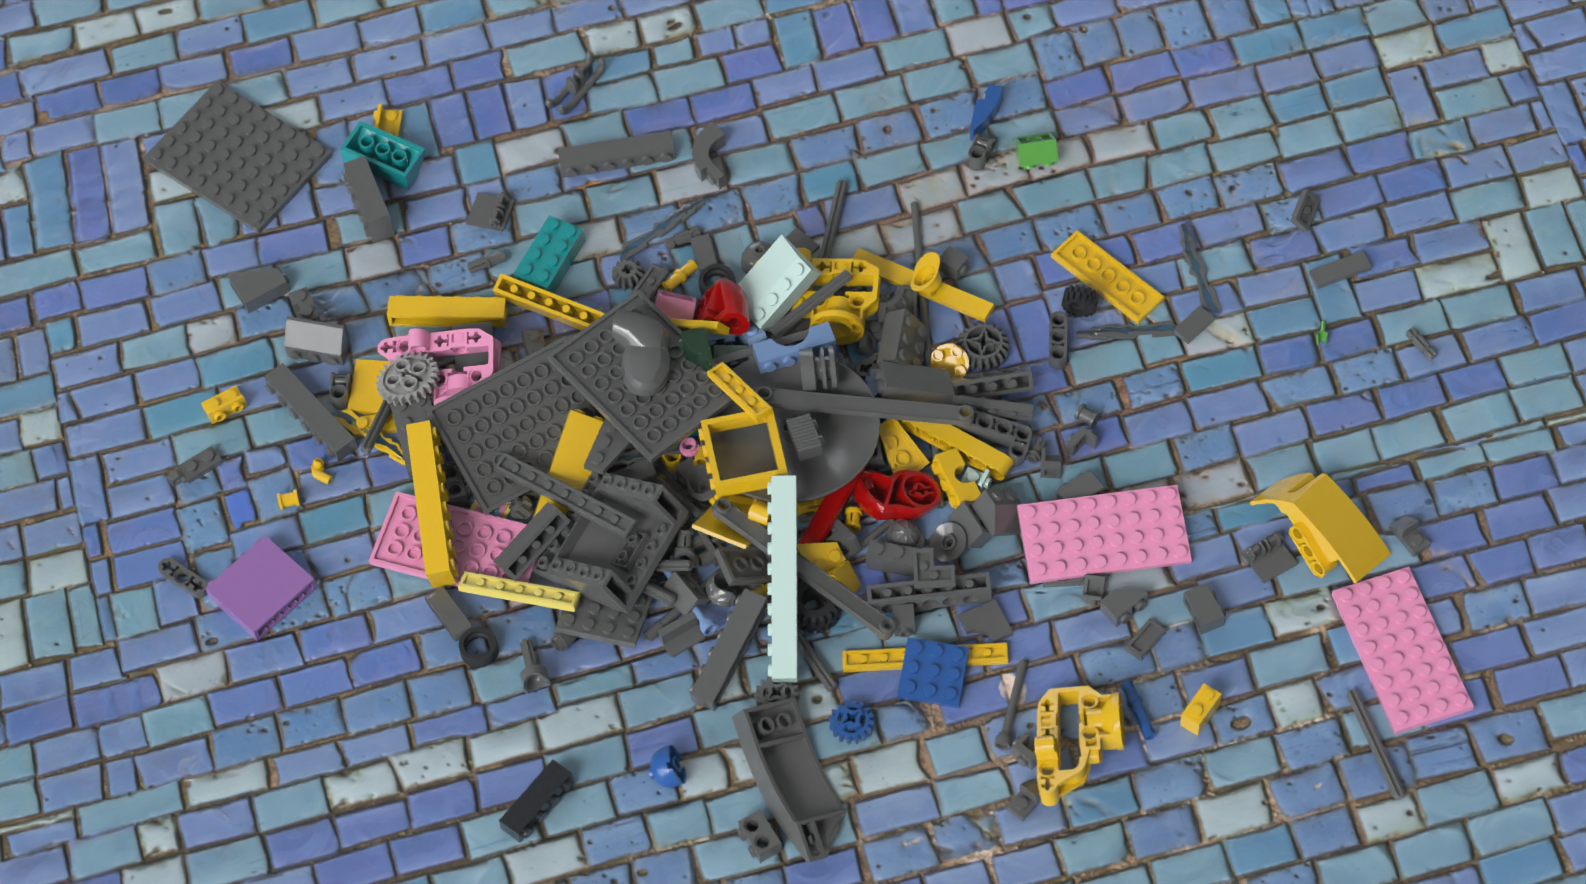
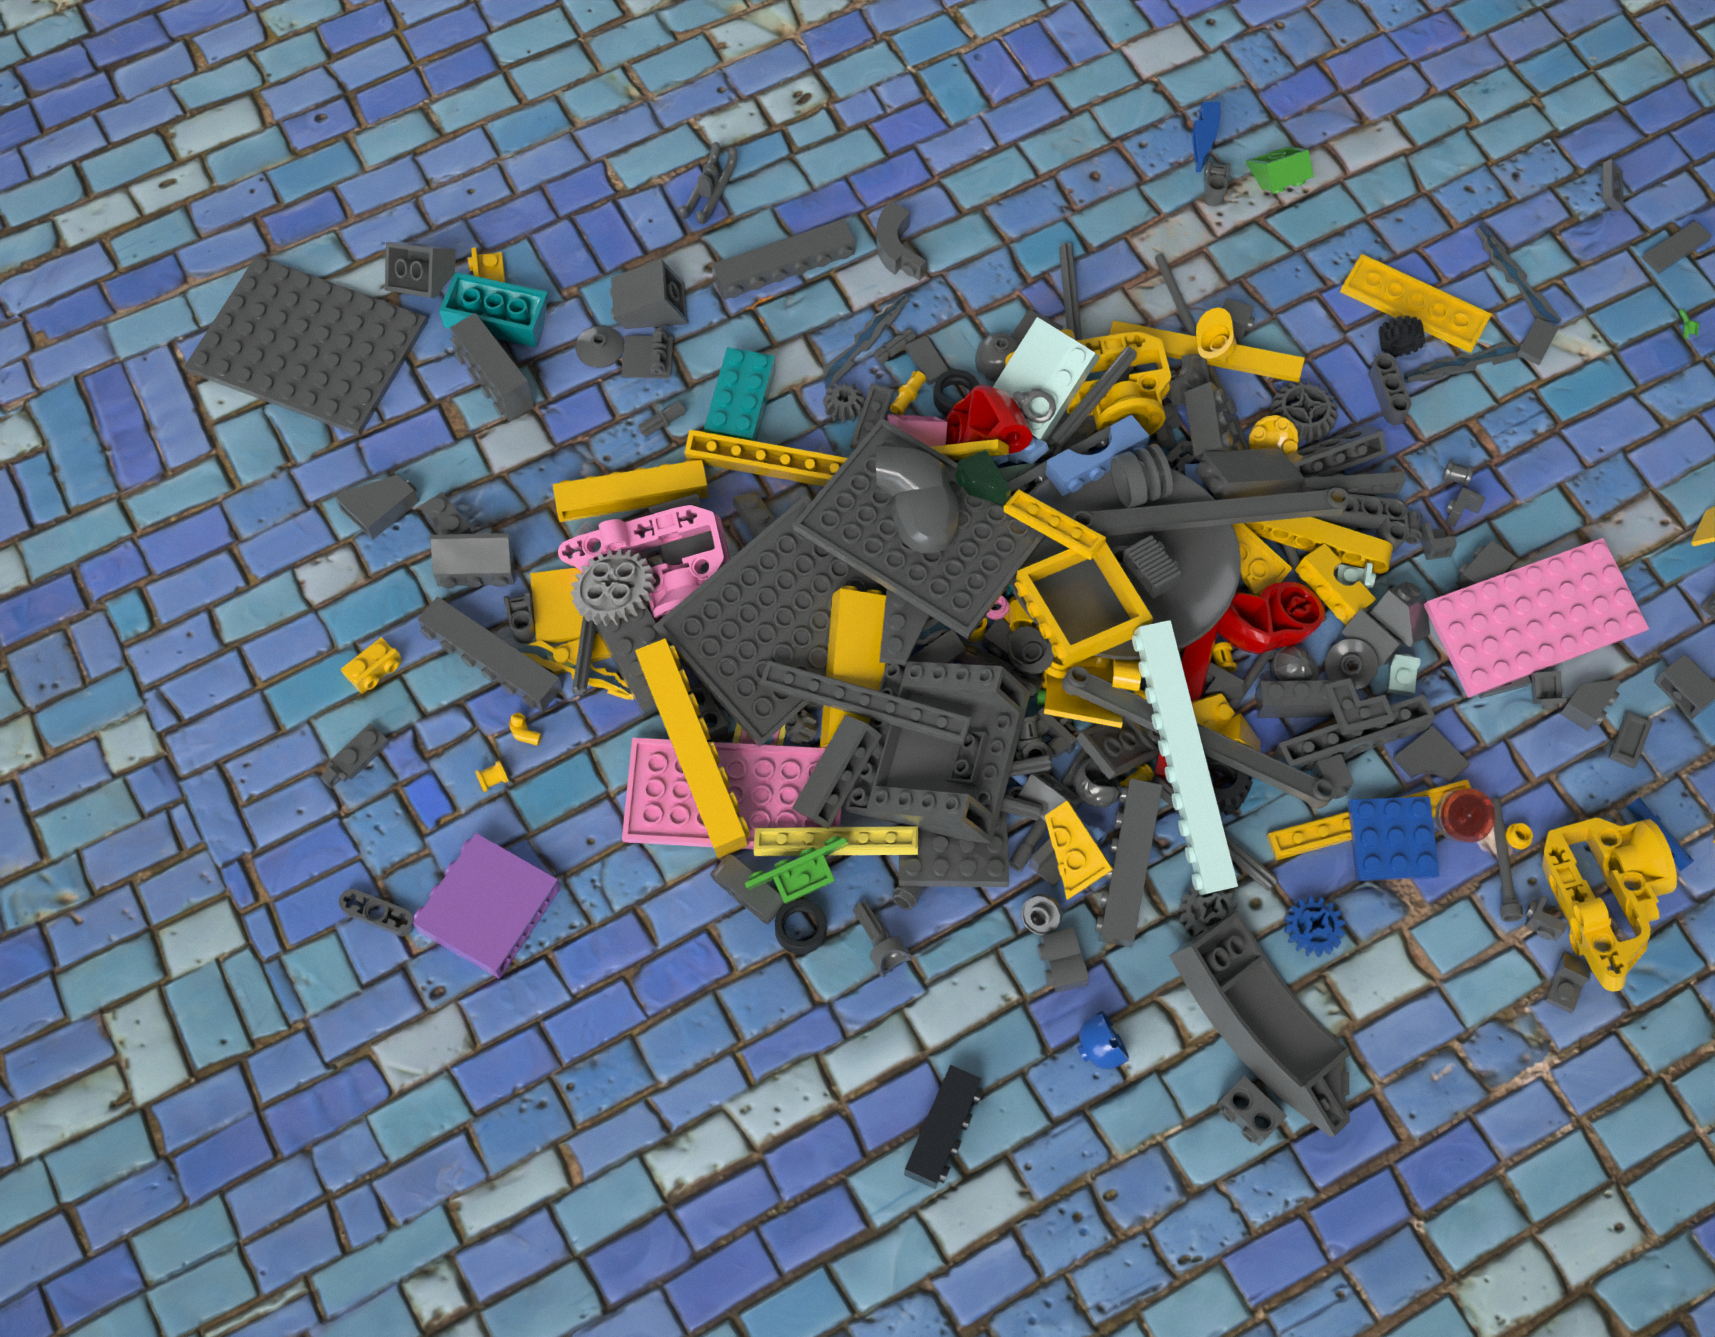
camera: 20 degrees left, 5 degrees up
none -> dark grey slope [385,242,456,298]
none -> dark grey dish [576,326,624,368]
none -> dark grey slope [610,259,688,329]
none -> bright green bracket [745,836,849,904]
none -> dark grey piece [1013,389,1056,423]
none -> plate [1021,893,1063,935]
none -> dark grey brick [1037,928,1089,993]
none -> yellow wing [1045,801,1114,900]
none -> light aqua bracket [1387,654,1421,697]
none -> clear red piece [1435,788,1495,843]
none -> yellow plate [1505,823,1533,850]

